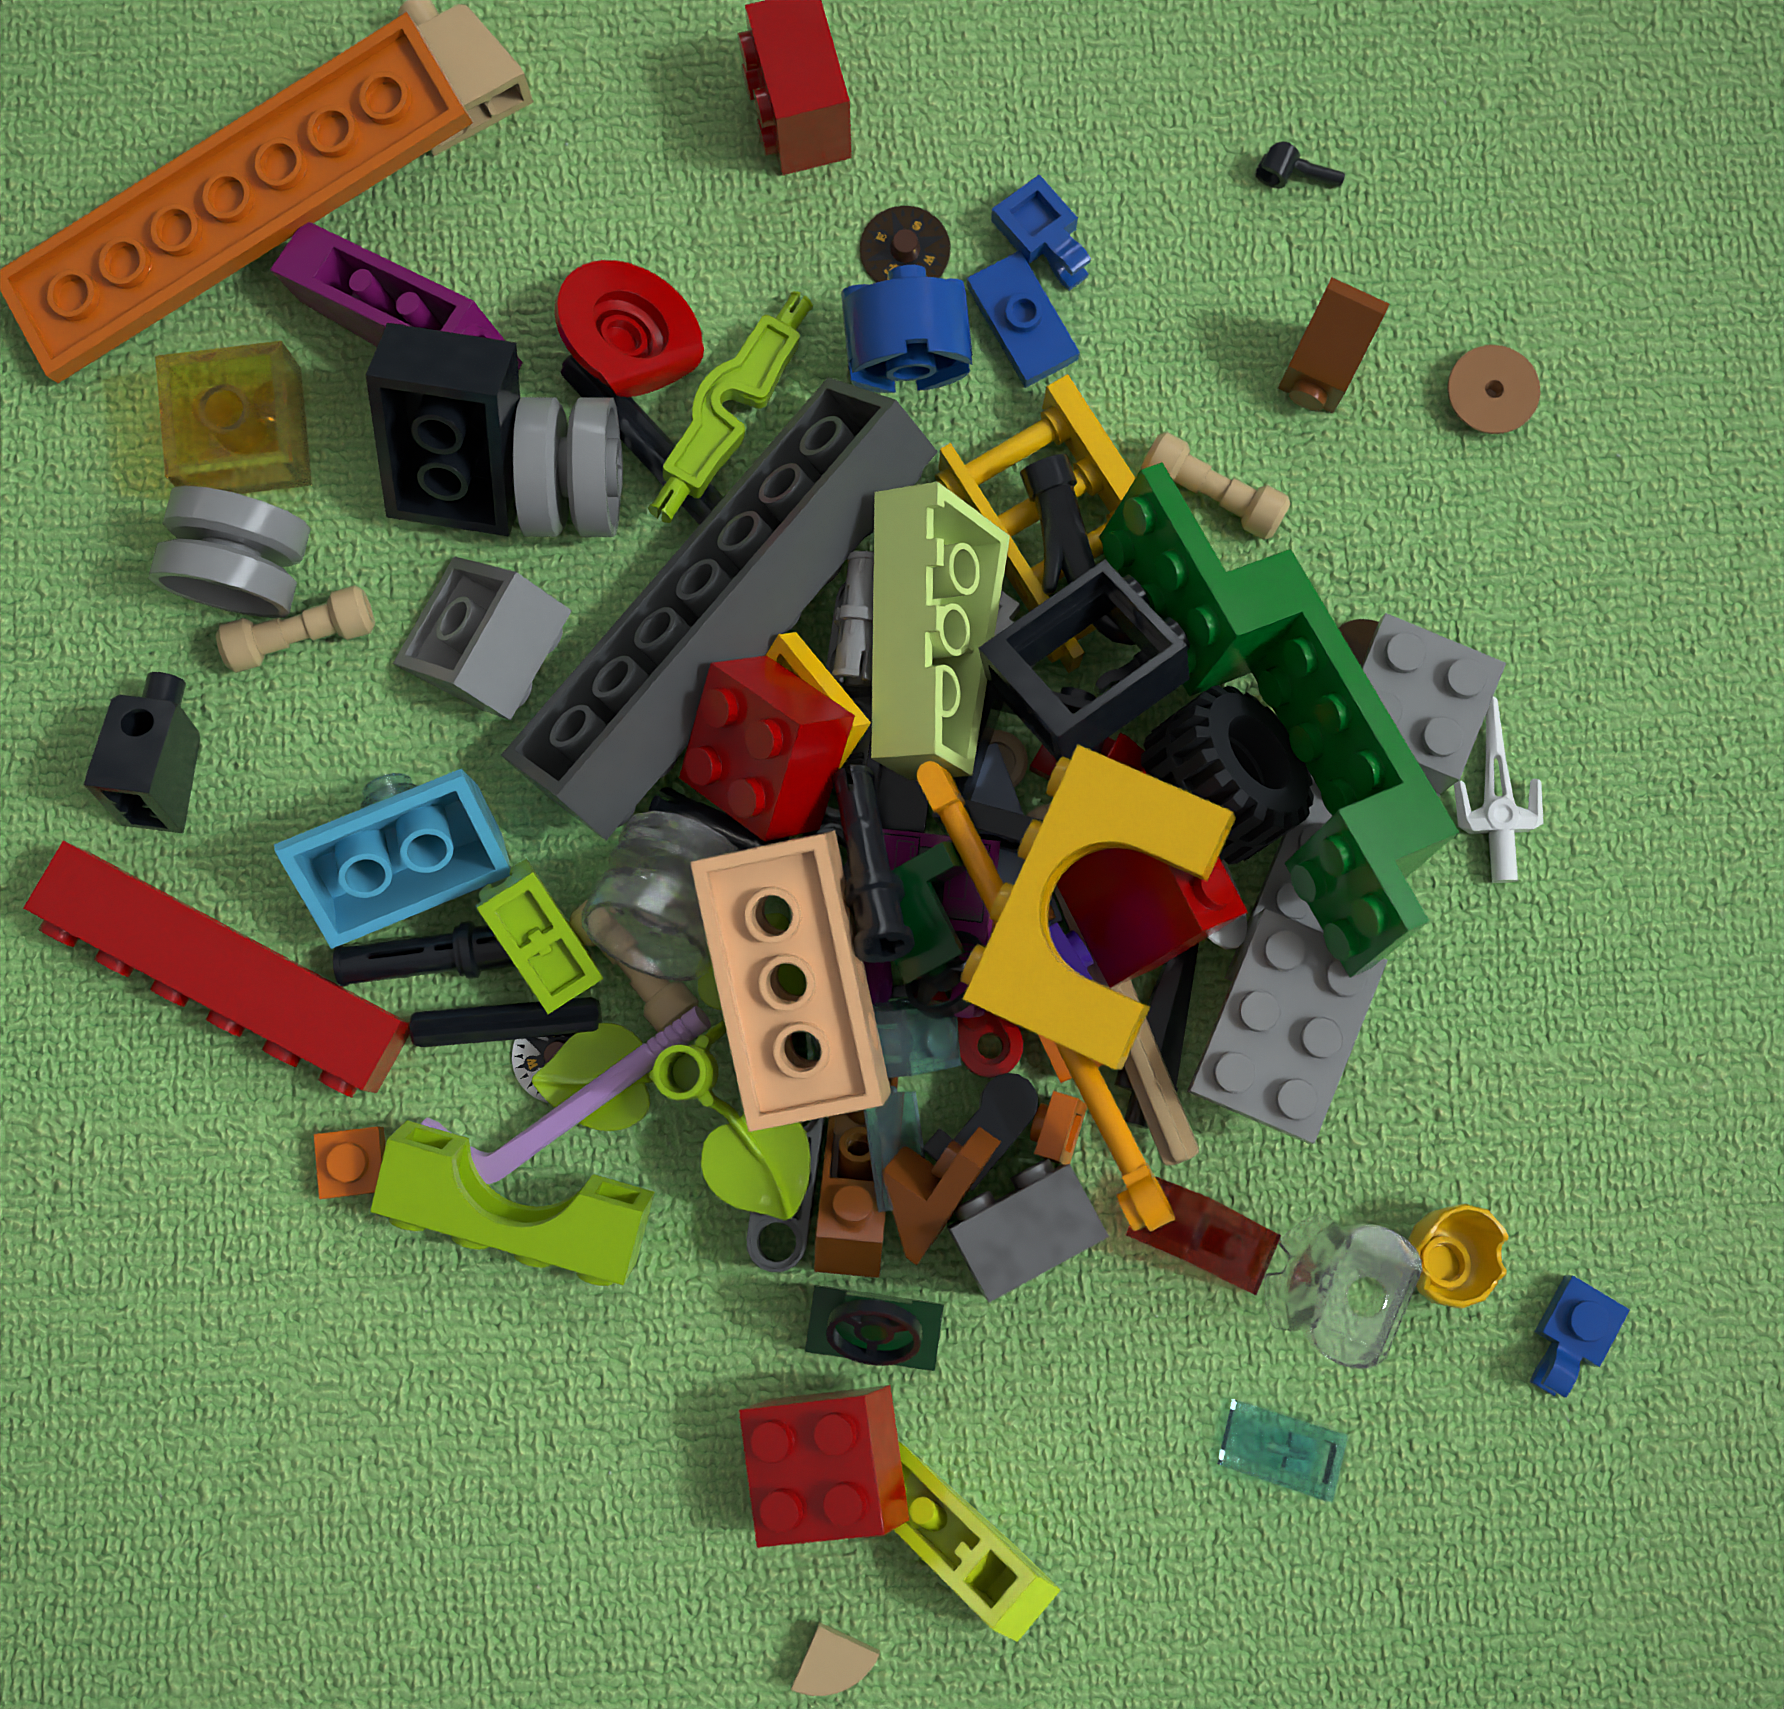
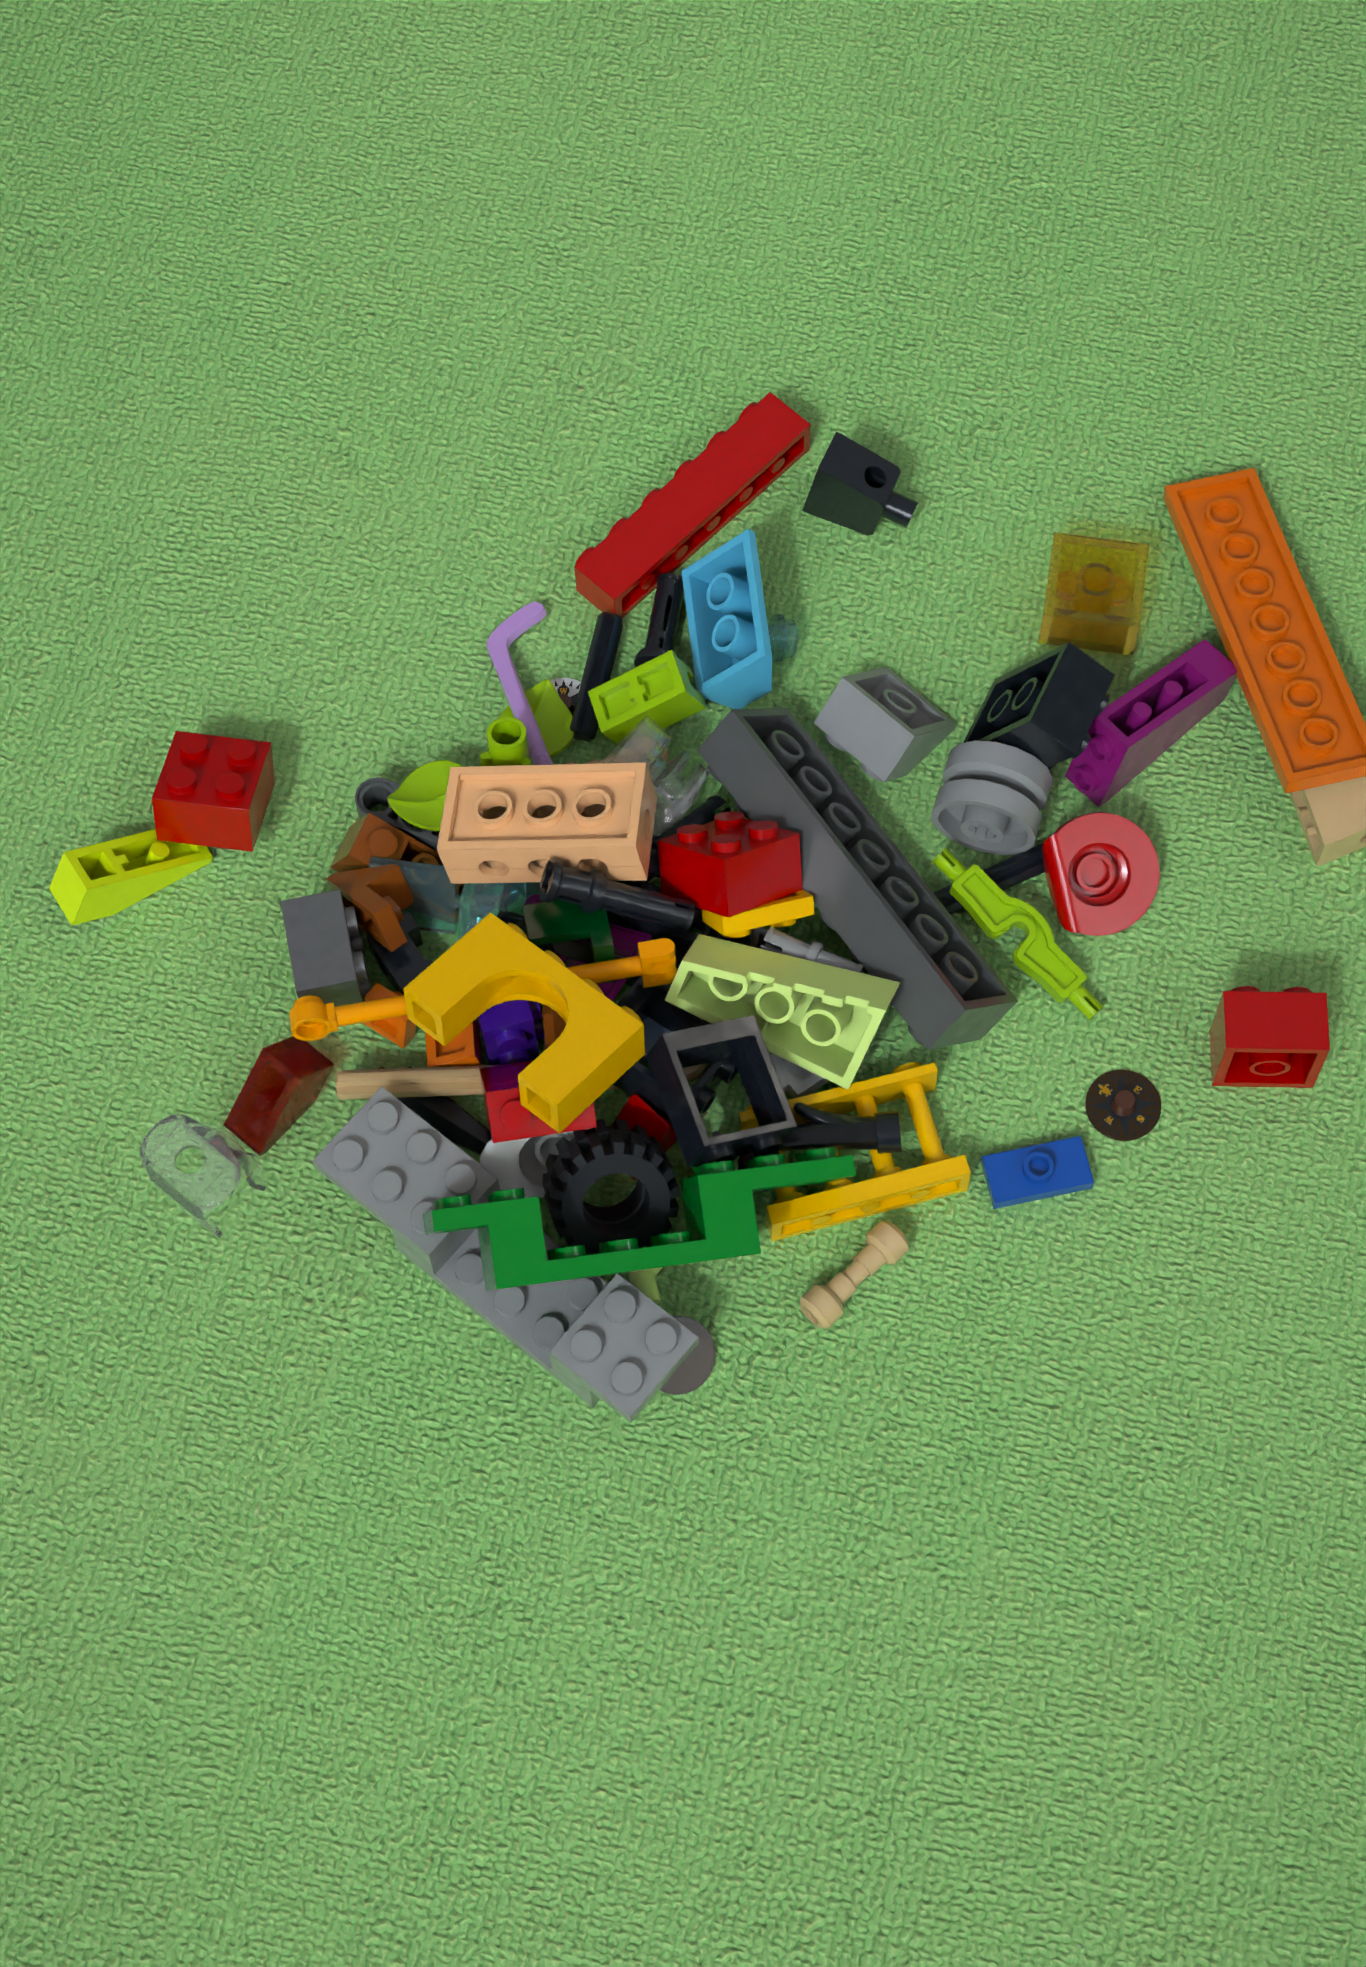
camera: 110 degrees right, 15 degrees down
light grey wheel [148,486,311,618] -> none
tan piece [216,585,375,673] -> none
orange plate [314,1126,386,1199] -> none
lime arch [370,1120,655,1286] -> none
tan tile [791,1622,880,1696] -> none
piece [805,1285,944,1371] -> none
blue brick [841,265,973,393] -> none
blue plate [991,174,1091,291] -> none
clear light blue slope [1217,1399,1348,1502] -> none
black hand [1255,141,1345,189] -> none
dark orange slope [1278,277,1390,414] -> none
yellow hair [1406,1204,1508,1309] -> none
medium nougat piece [1448,345,1540,434] -> none
white piece [1454,696,1543,883] -> none
blue plate [1530,1275,1630,1398] -> none

